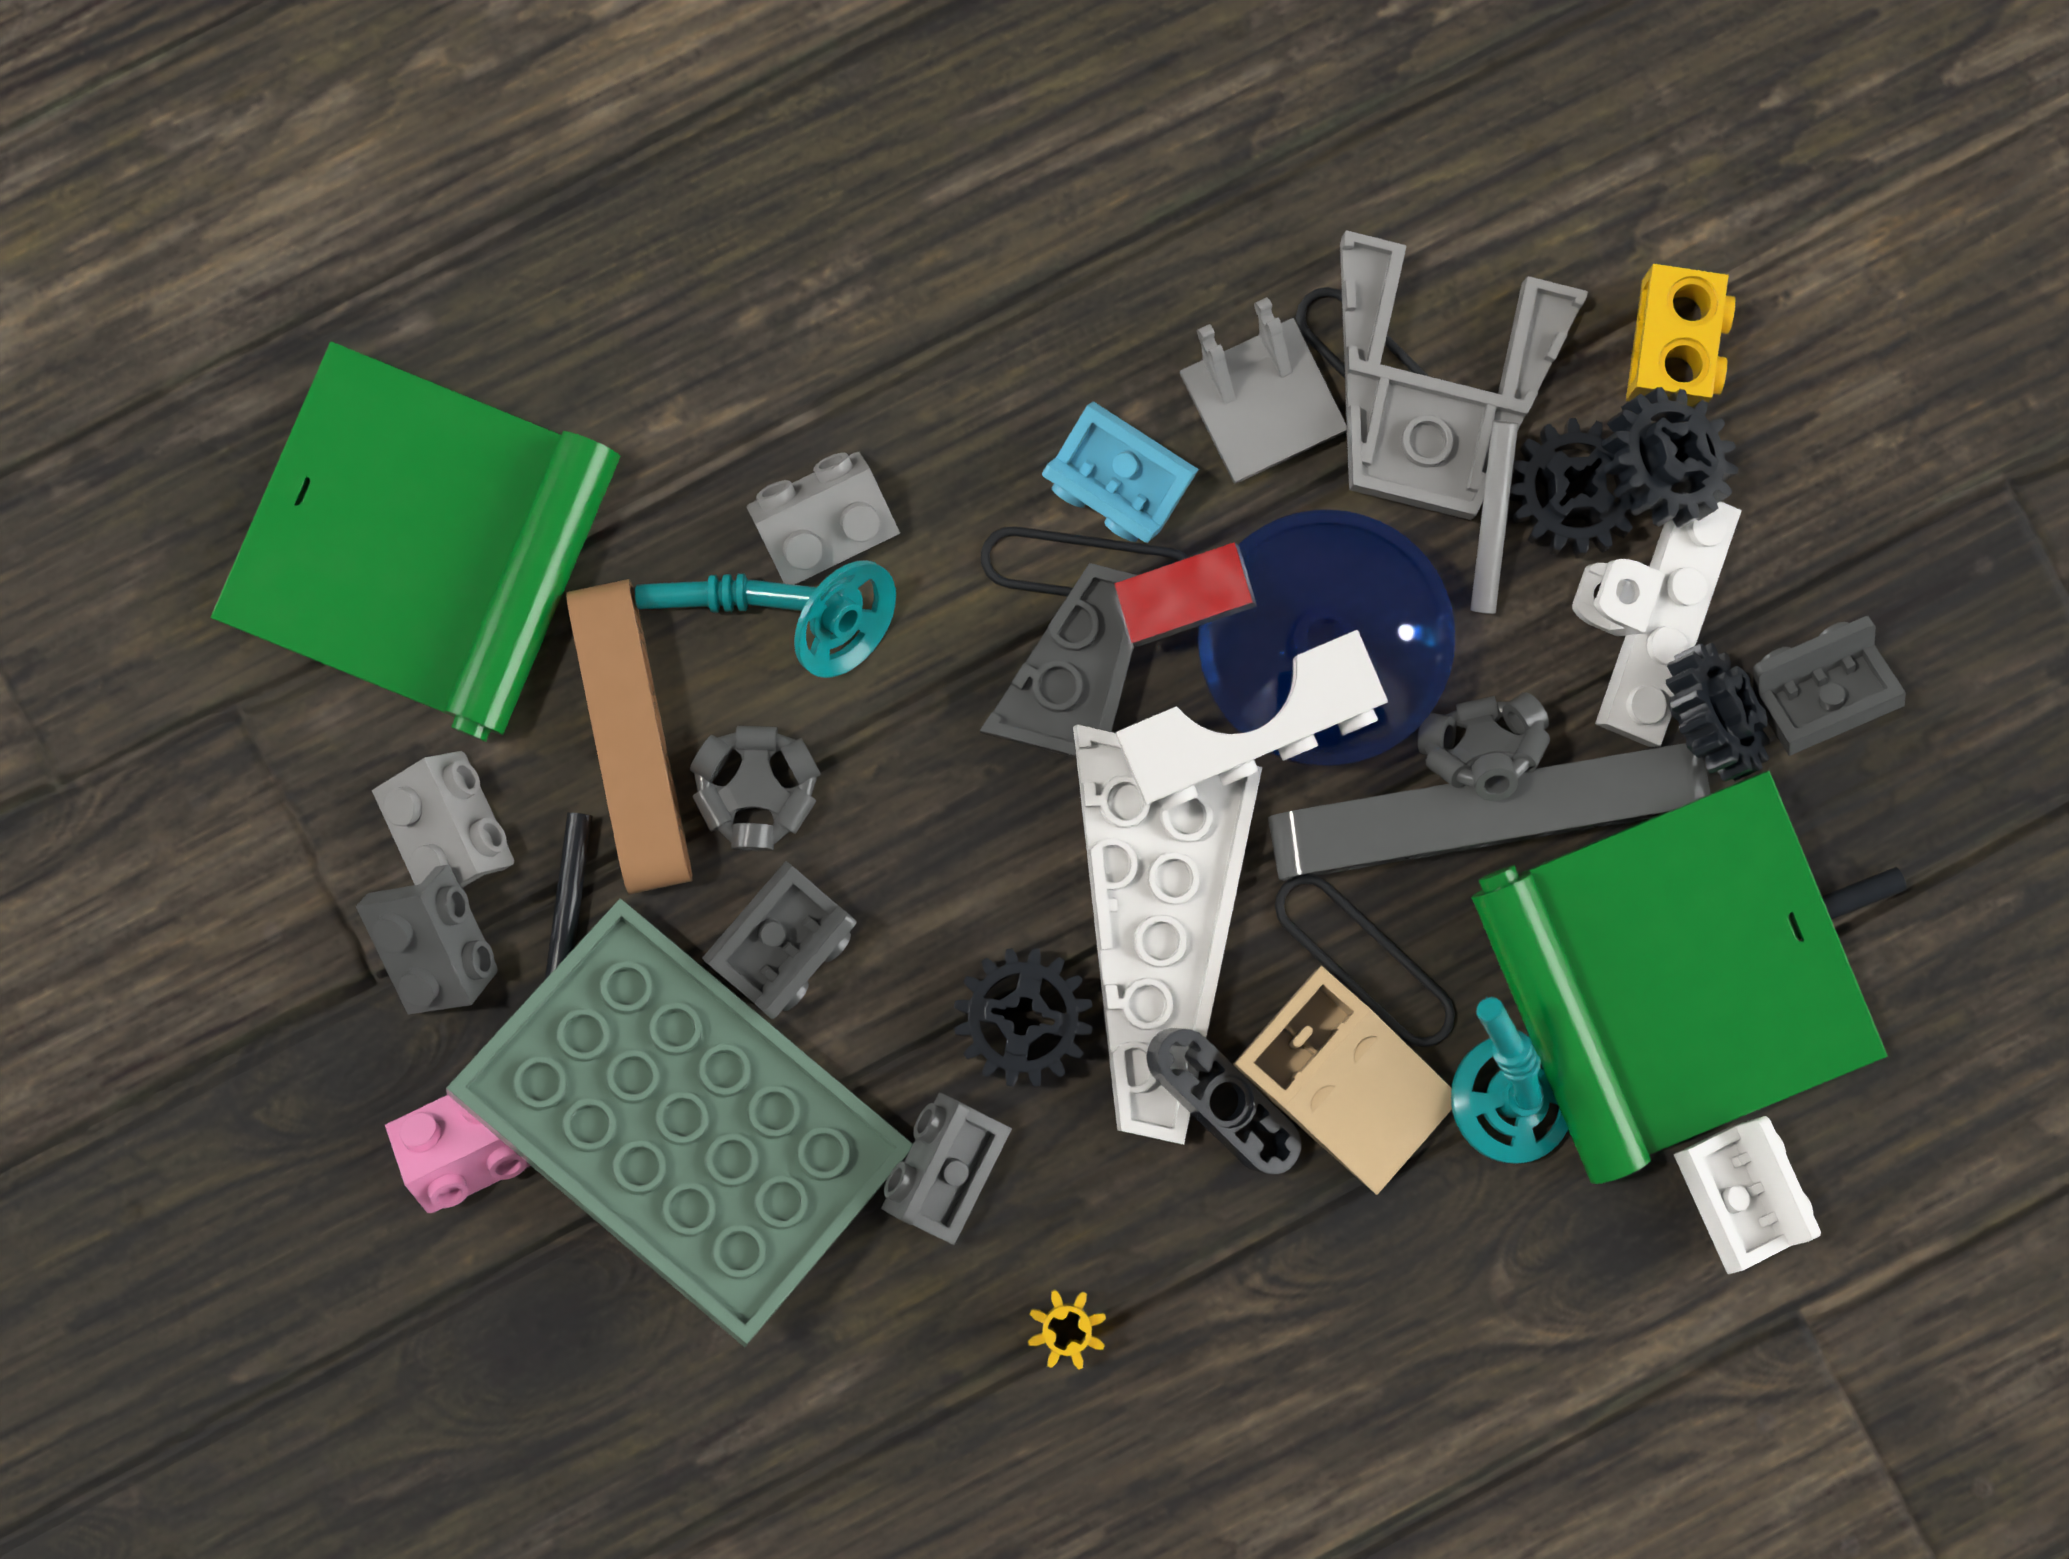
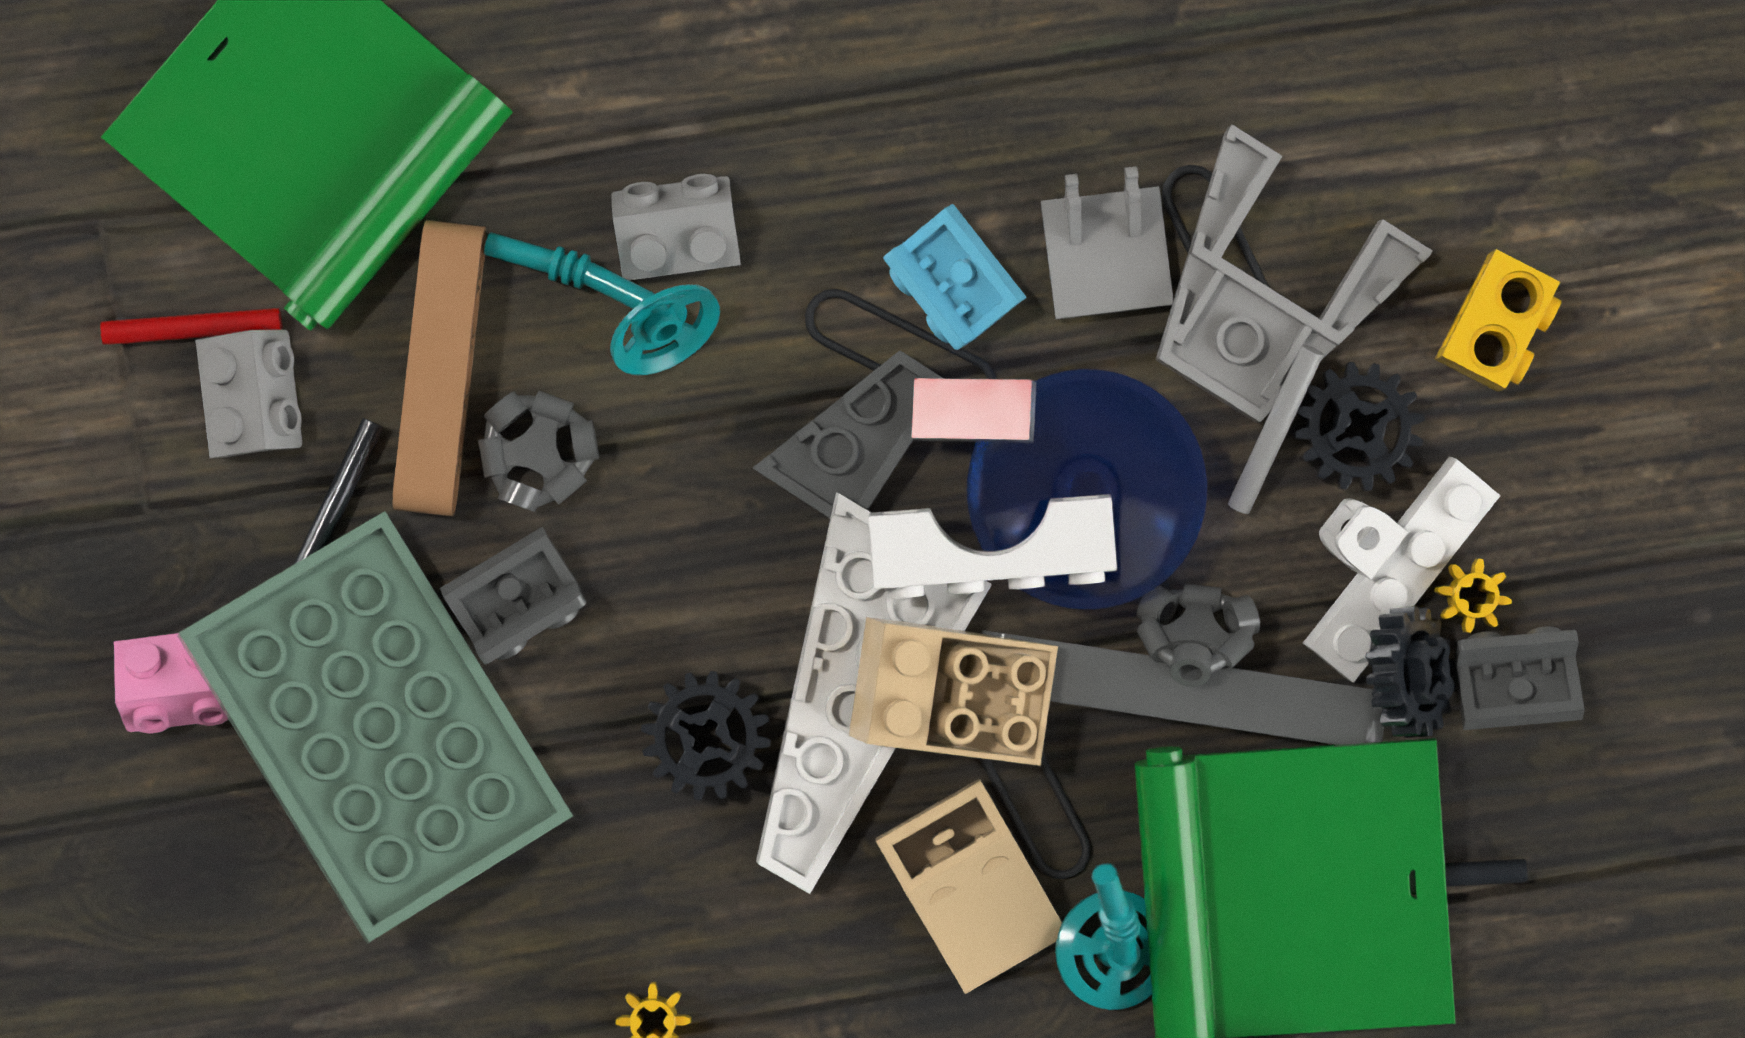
camera: 15 degrees right, 5 degrees up
dark grey bracket [356,865,497,1015] -> none
dark grey bracket [881,1092,1012,1245] -> none
black beam [1146,1028,1301,1174] -> none
black gear [1601,387,1738,528] -> none
none -> red bar [100,308,282,345]
none -> tan slope [849,617,1058,766]
none -> yellow gear [1434,559,1512,633]

